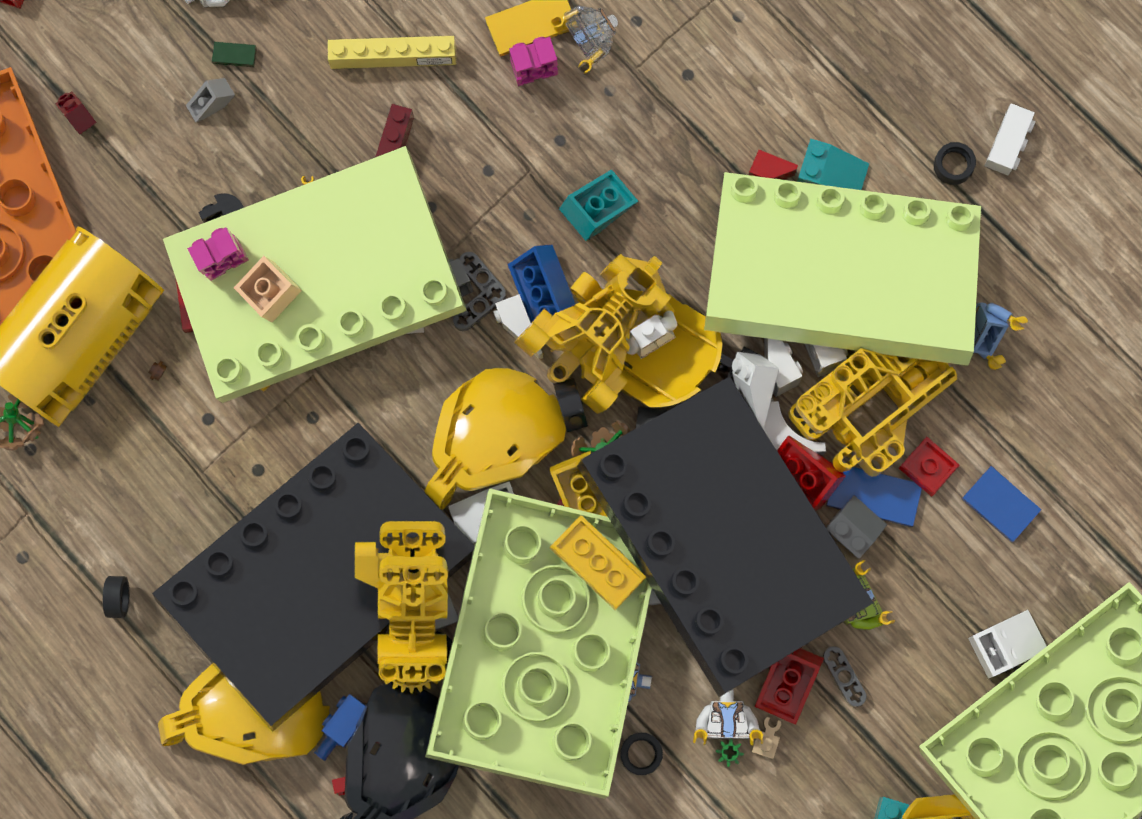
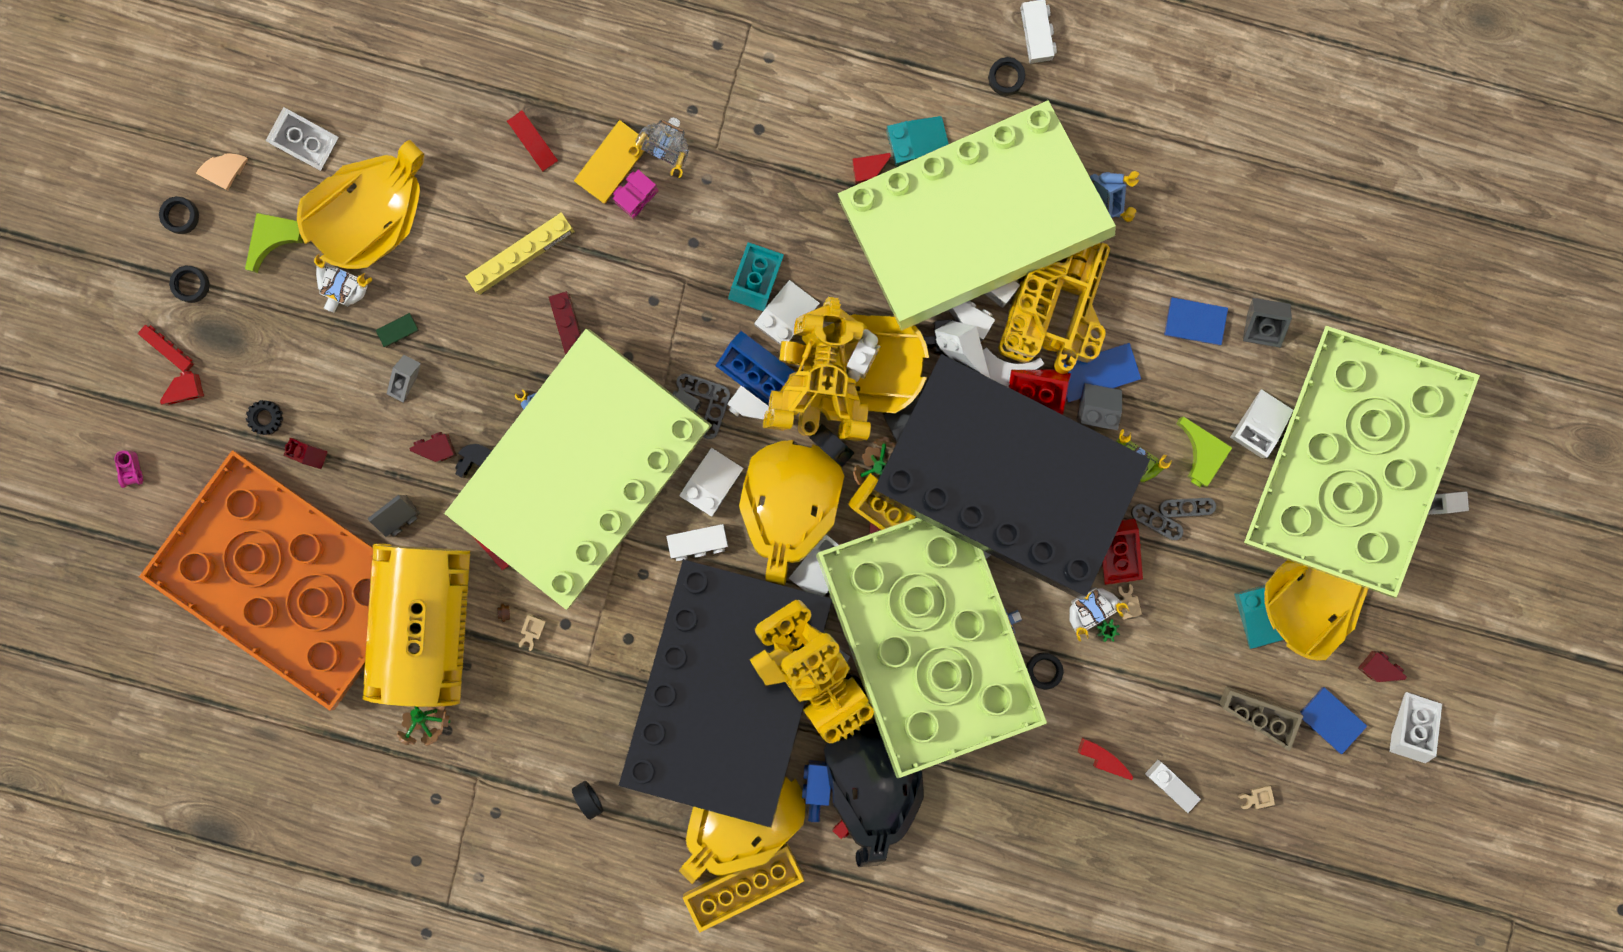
camera: 40 degrees left, 10 degrees up
dark pink brick [187,227,249,281] -> none
light nougat brick [234,256,302,322] -> none
yellow tile [550,515,646,610] -> none
red tile [899,436,960,497] -> none
none -> black tyre [245,400,283,435]
none -> dark grey slope [367,495,420,538]
none -> dark red slope [409,432,457,463]
none -> tan plate [519,615,546,651]
none -> white brick [666,524,728,561]
none -> white slope [679,448,744,517]
none -> yellow brick [682,843,804,933]
none -> white slope [754,280,820,345]
none -> dark grey beam [1159,498,1216,517]
none -> lime arch [1176,417,1232,488]
none -> dark grey slope [1243,298,1292,348]

